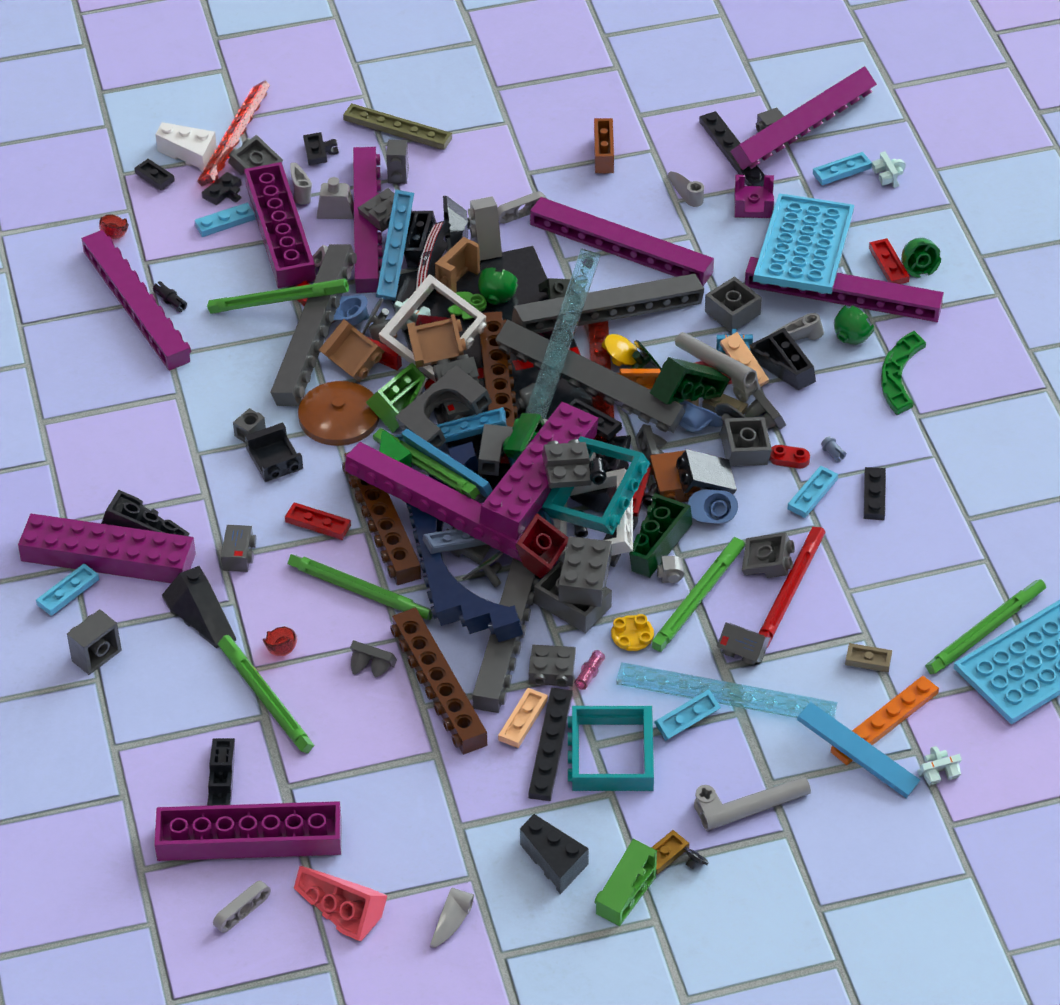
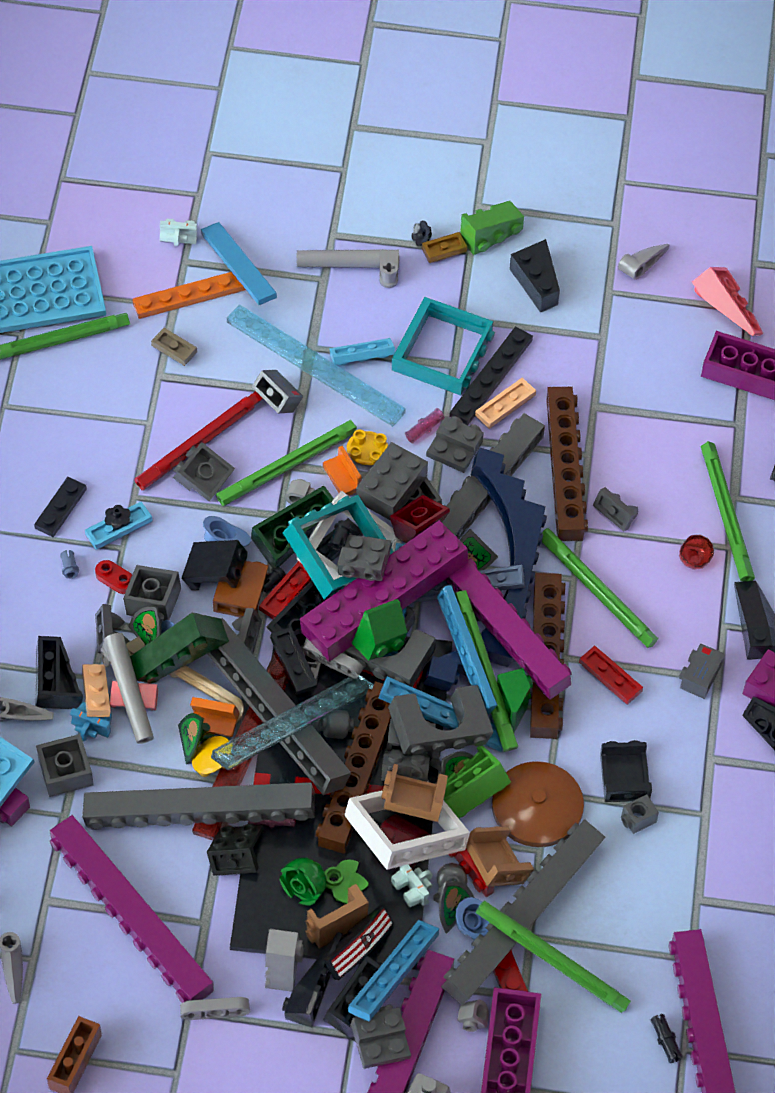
camera: 160 degrees left, 10 degrees up
none -> black plant [105,505,131,529]
none -> orange panel [323,446,362,496]

